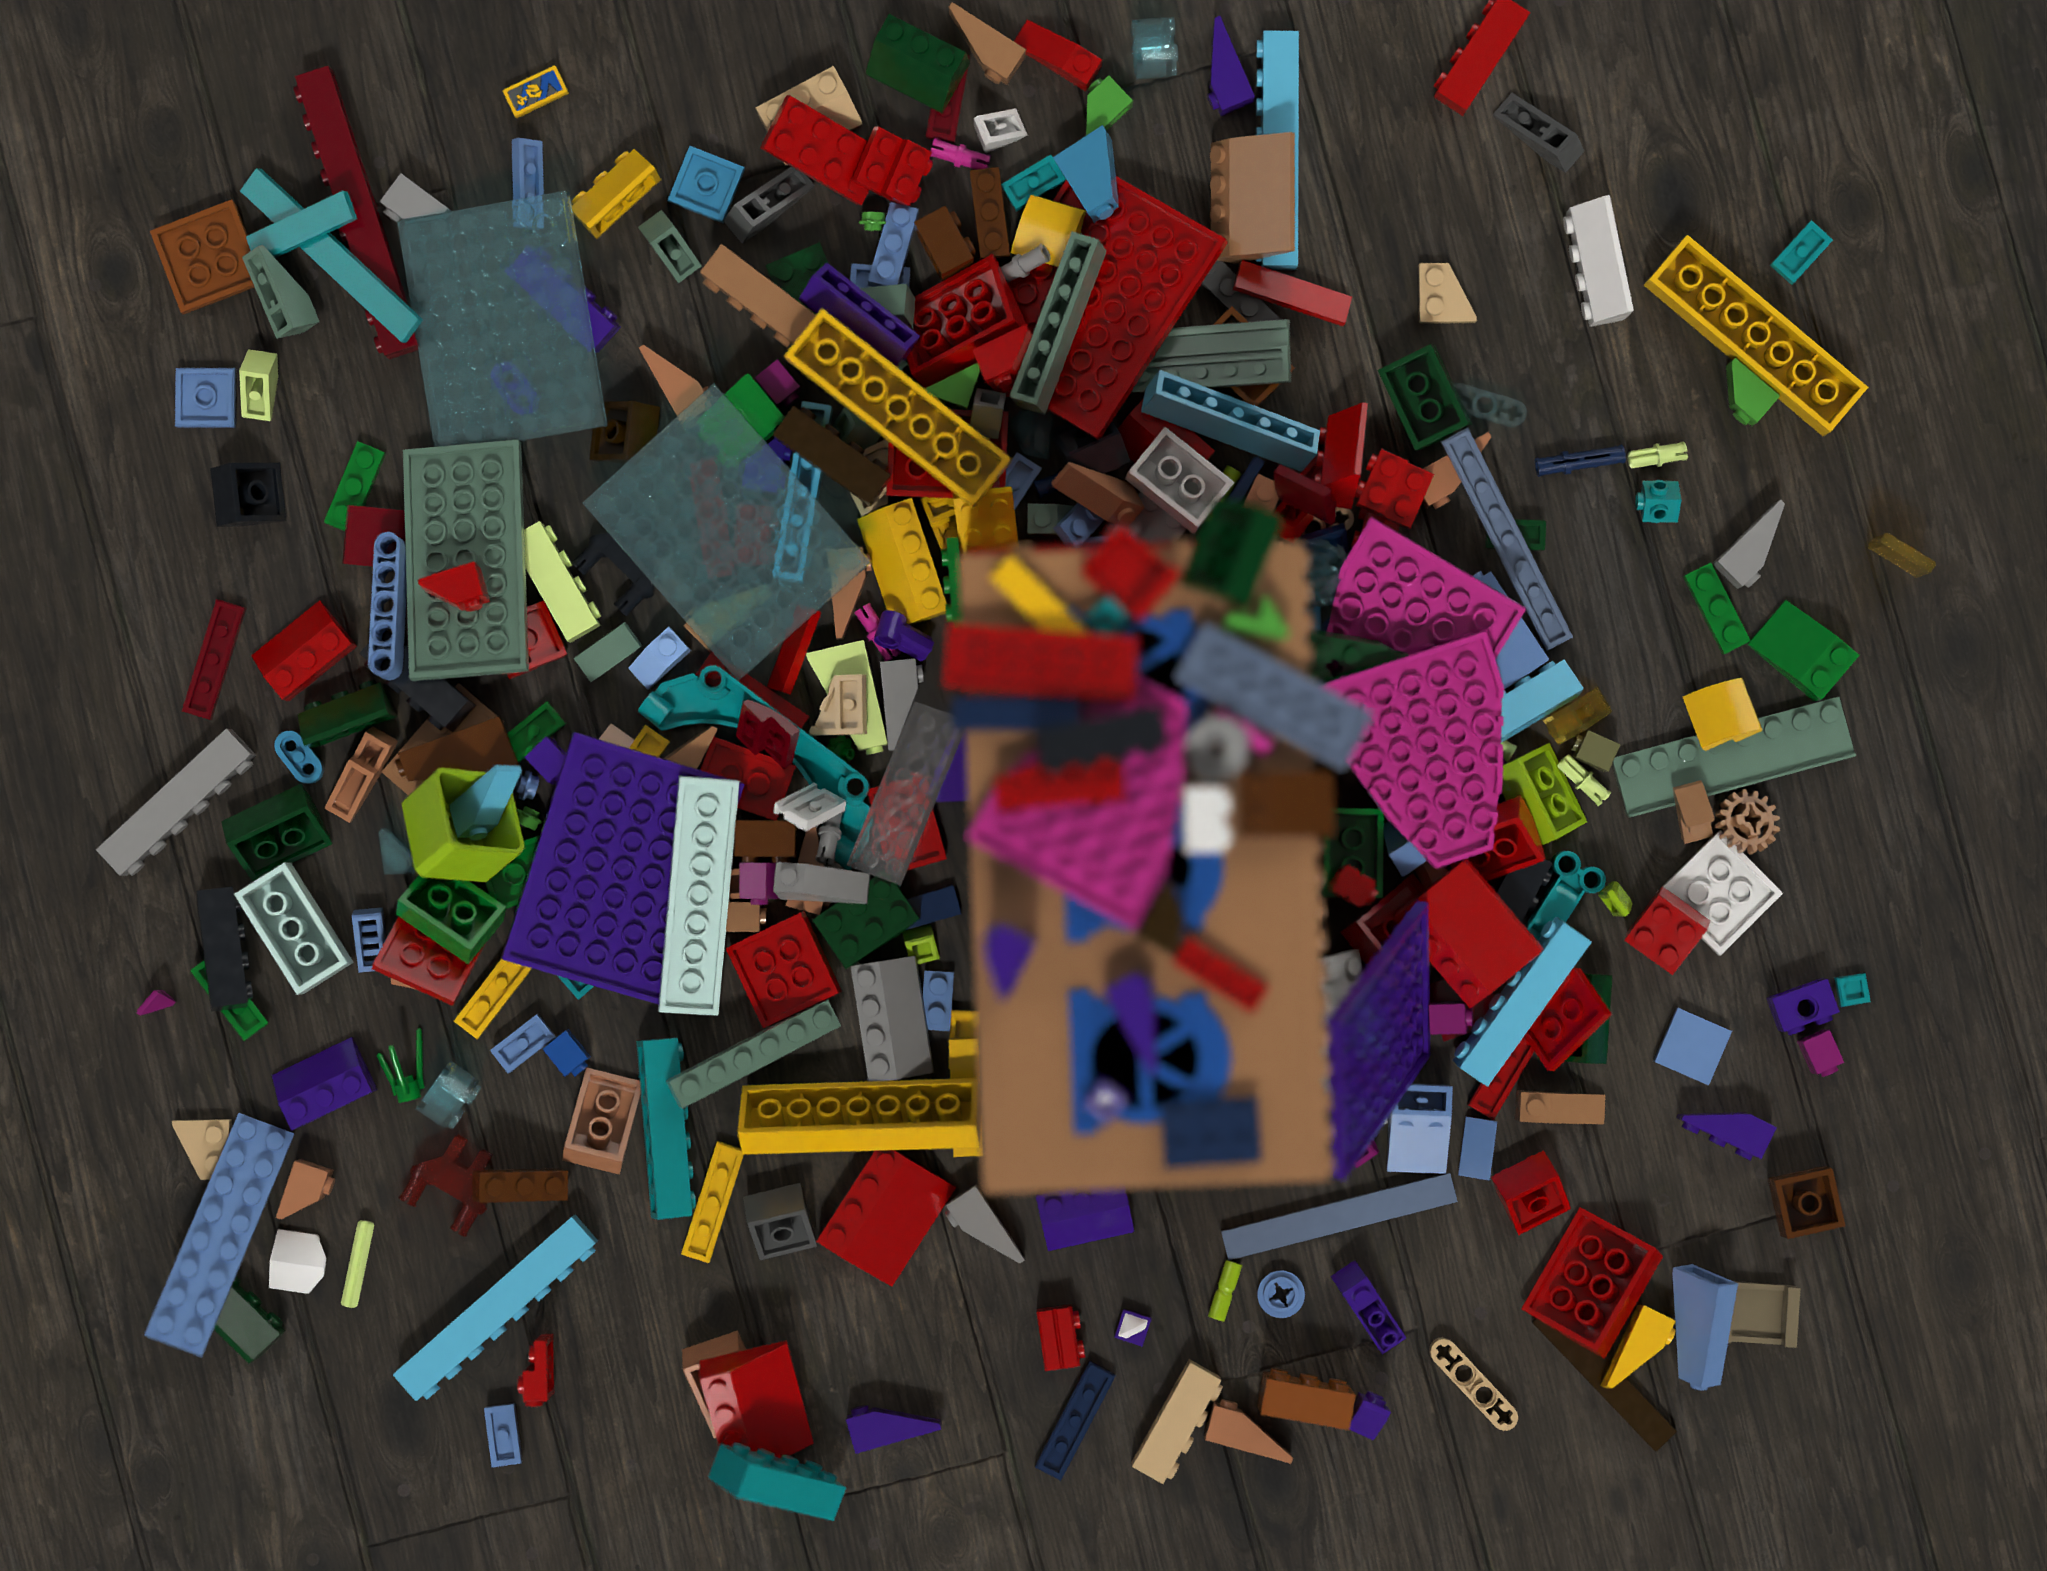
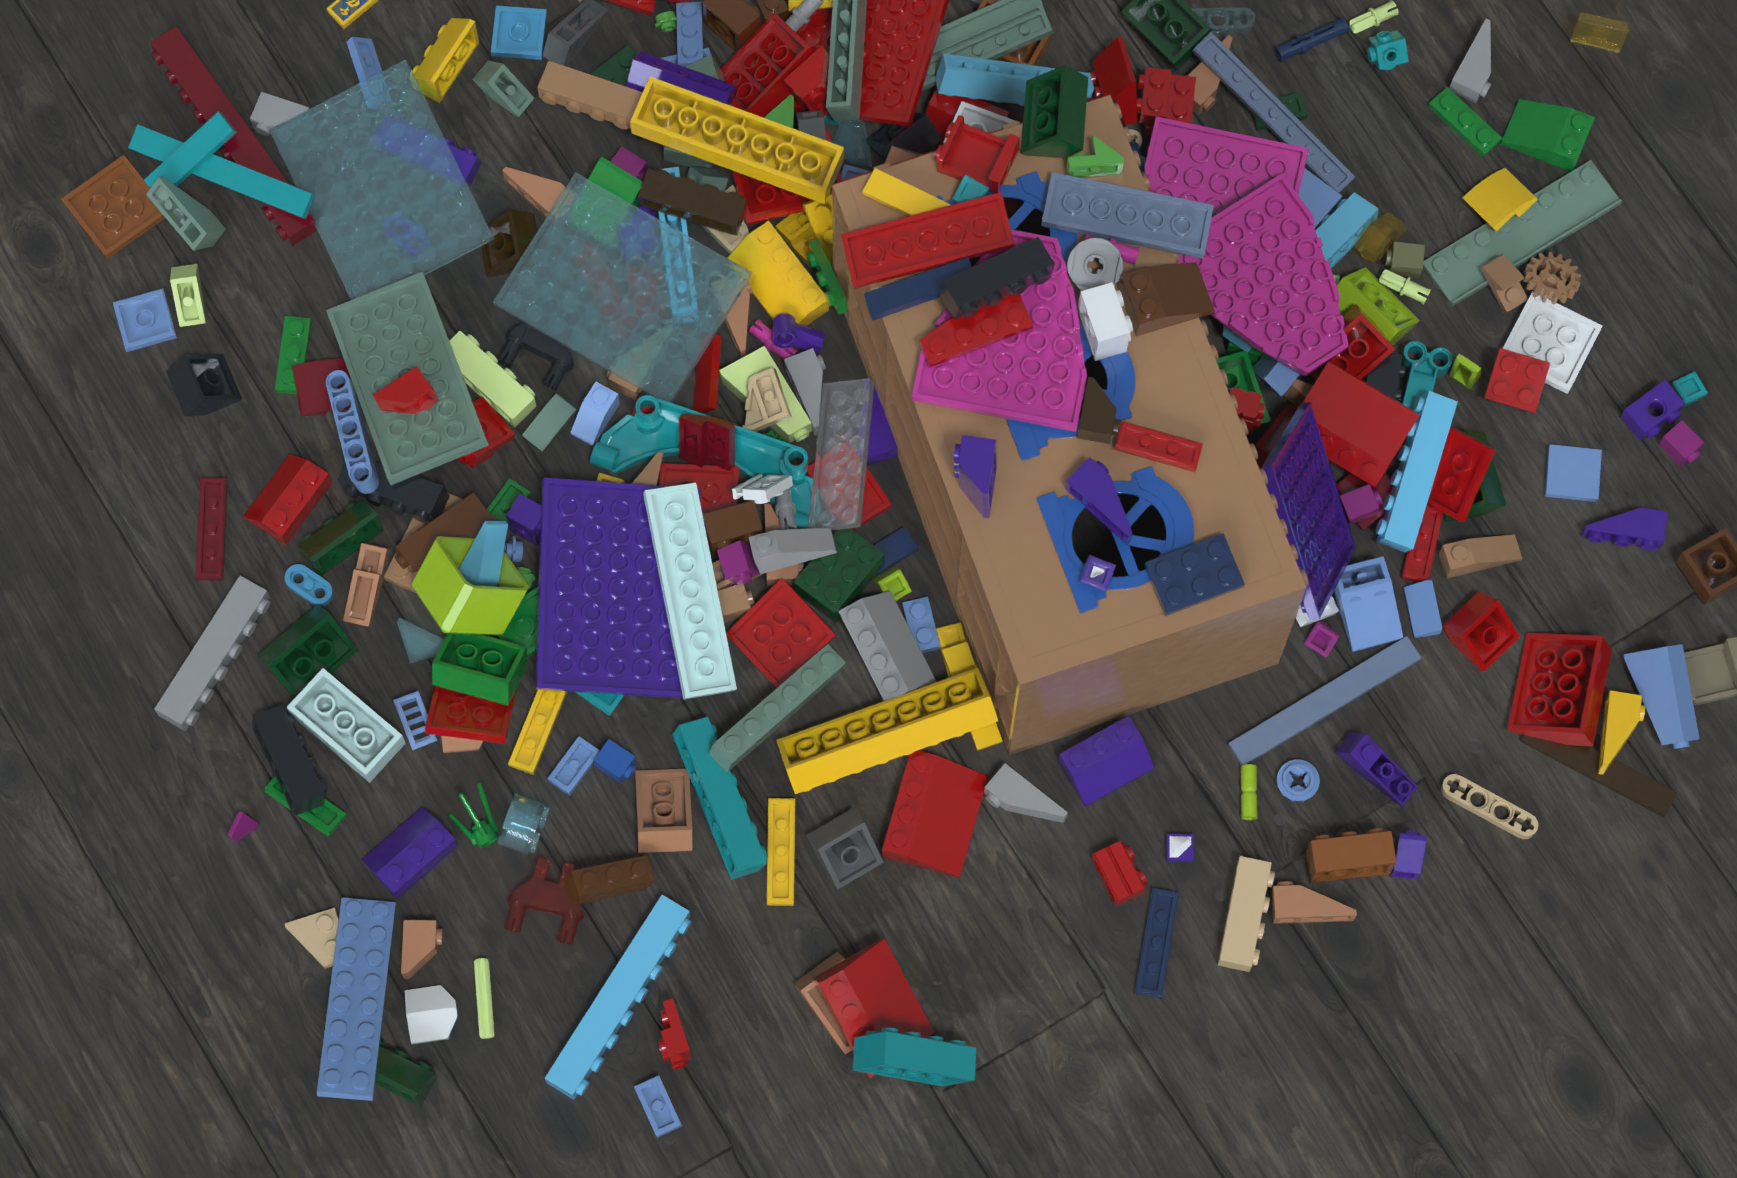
camera: 15 degrees left, 15 degrees down
dark purple slope [846,1405,942,1454] -> none

